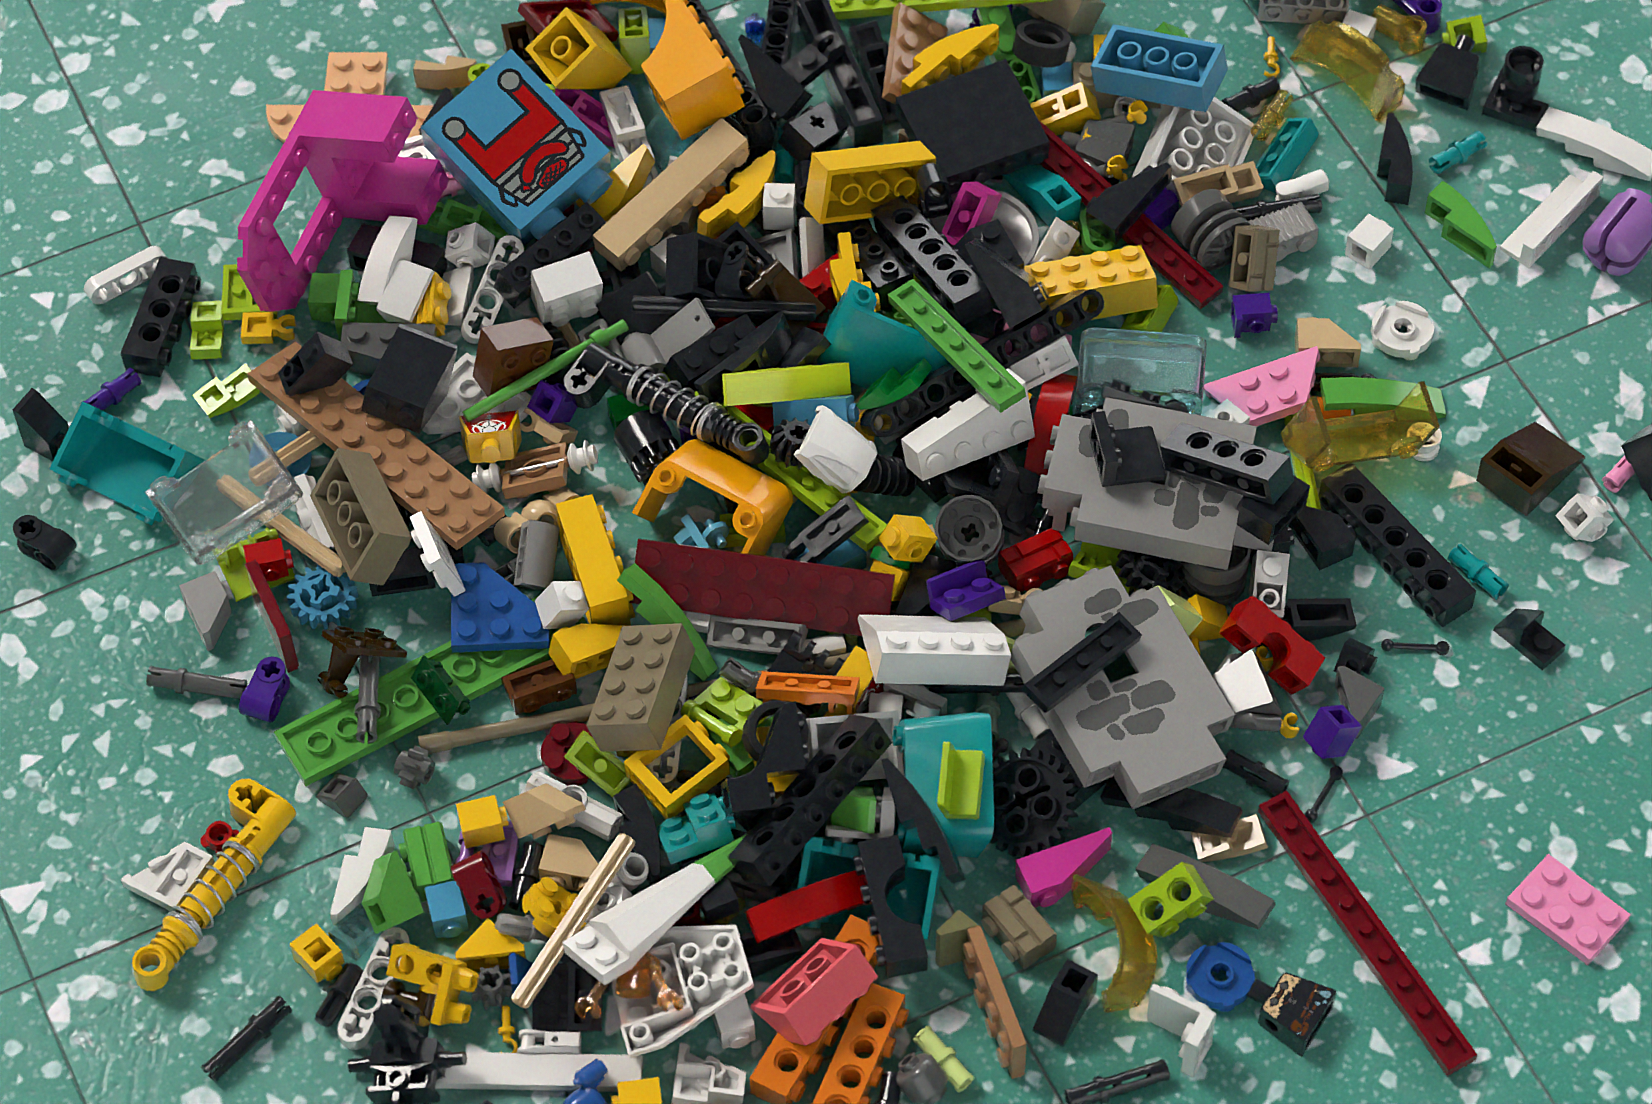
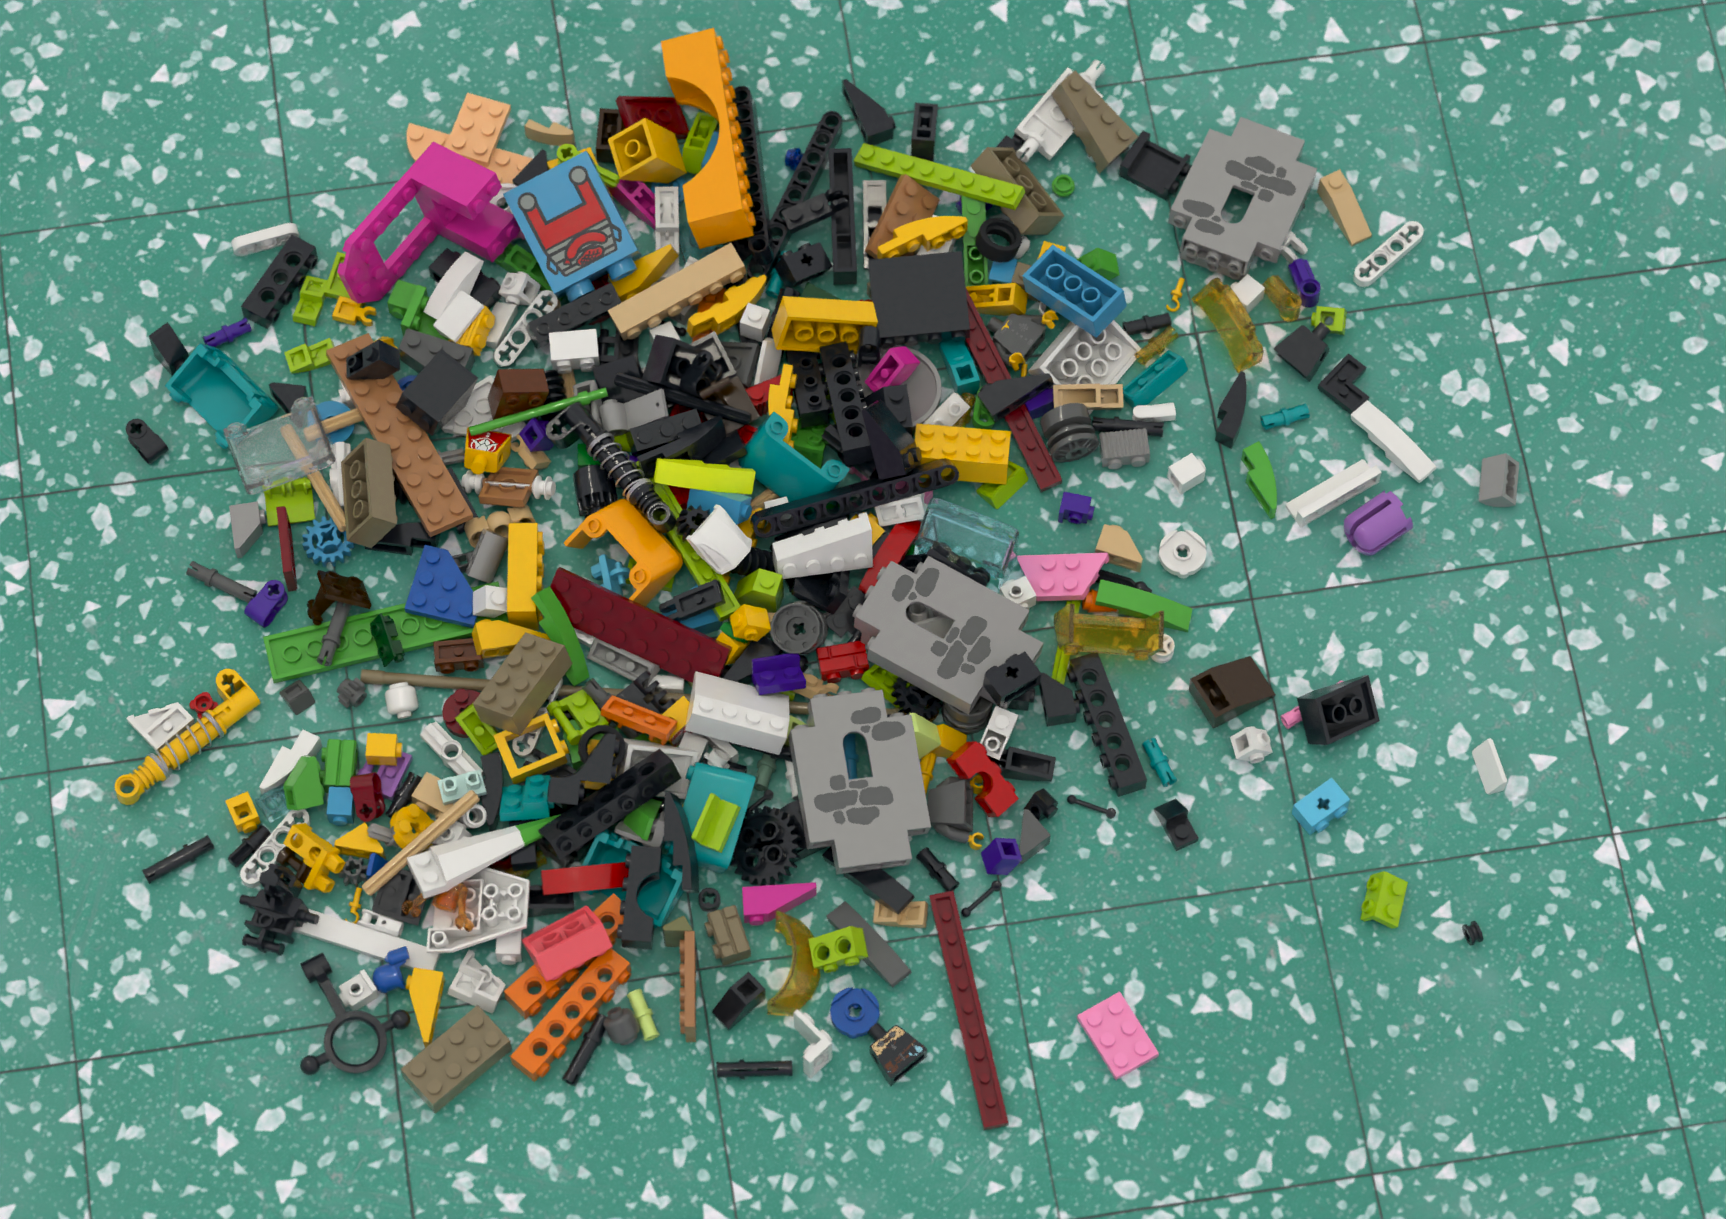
camera: 15 degrees right, 10 degrees up
red brick [243,538,294,582] -> none
white plate [410,511,466,597] -> none
tan slope [503,783,586,839] -> none
black slope [738,34,814,121] -> none
green slope [856,358,932,410] -> none
bright green plate [888,279,1026,413] -> none
black plate [1022,612,1142,714] -> none
black bracket [1089,411,1166,487] -> none
black brick [1160,422,1294,505] -> none
dark tan brick [1229,225,1280,292] -> none
black wheel [1500,46,1544,102] -> none
none -> black slope [269,382,308,429]
none -> white head [385,682,419,719]
none -> light aqua hips [437,770,487,805]
none -> black bush [698,888,720,912]
none -> lime slope [734,568,784,613]

